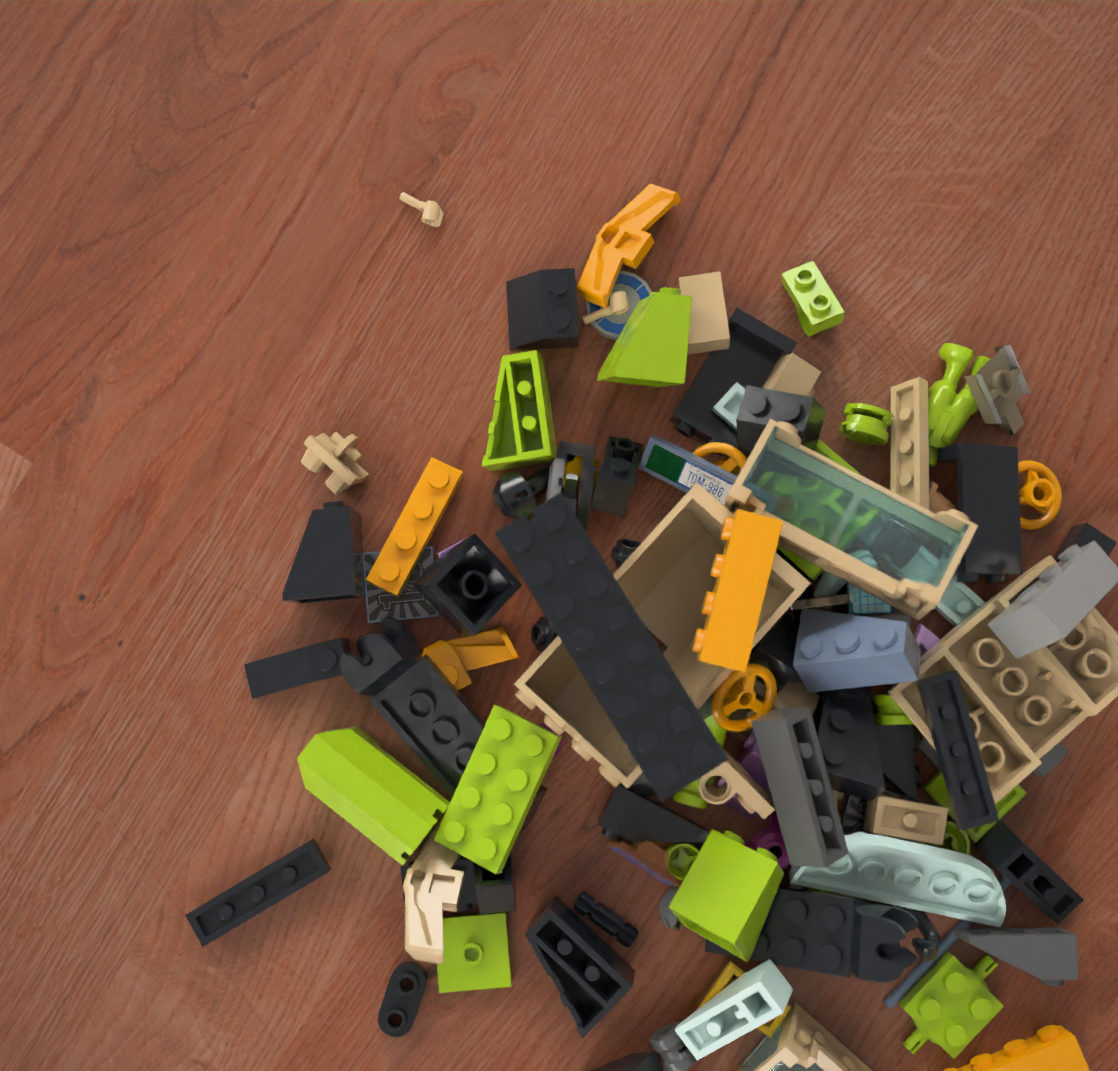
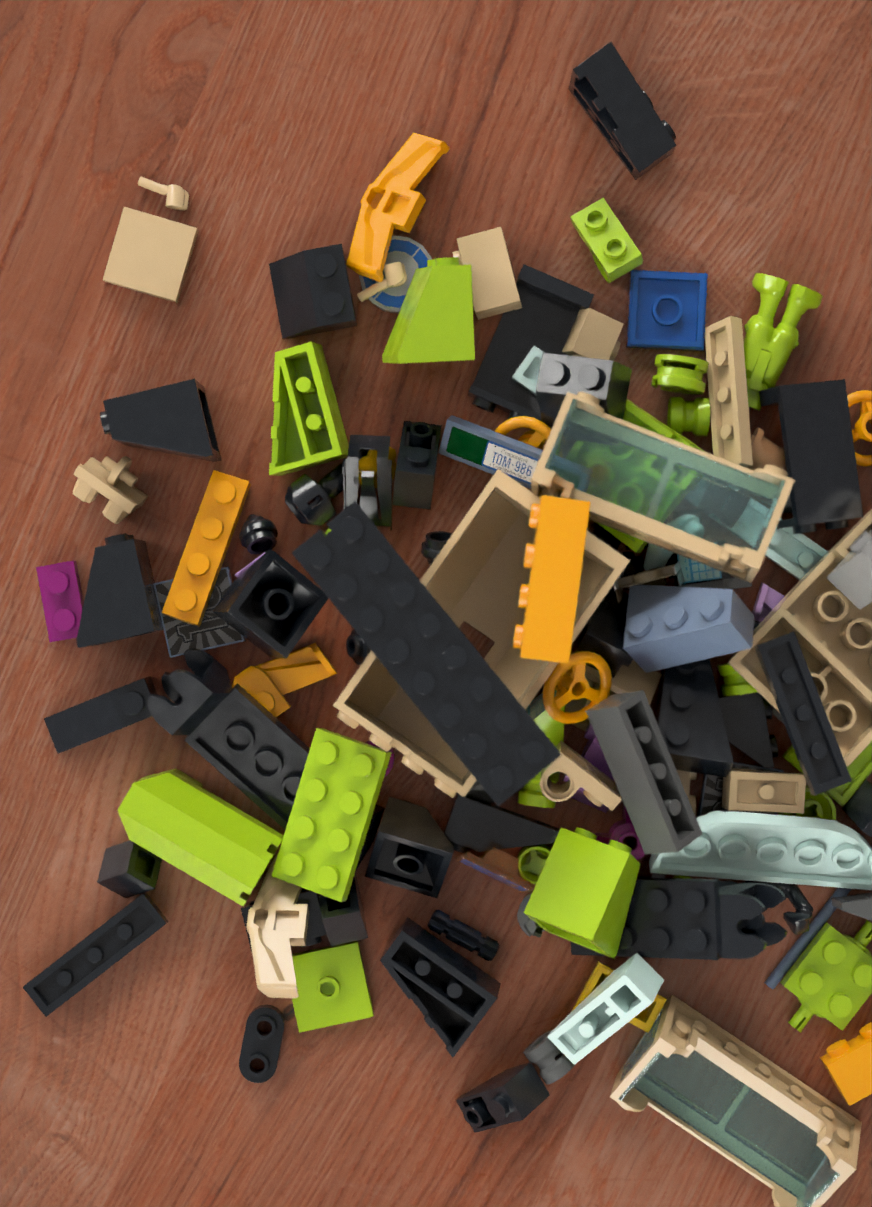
camera: 10 degrees left, 5 degrees up
dark tan piece [964,345,1030,435] -> none
none -> magenta plate [36,560,84,642]
none -> black panel [97,840,162,898]
none -> black slope [100,379,222,462]
none -> tan tile [103,207,199,303]
none -> black plate [239,514,278,554]
none -> black slope [365,797,454,898]
none -> black wedge [568,42,676,180]
none -> blue tile [626,270,708,351]
none -> lime wheel [667,397,710,436]

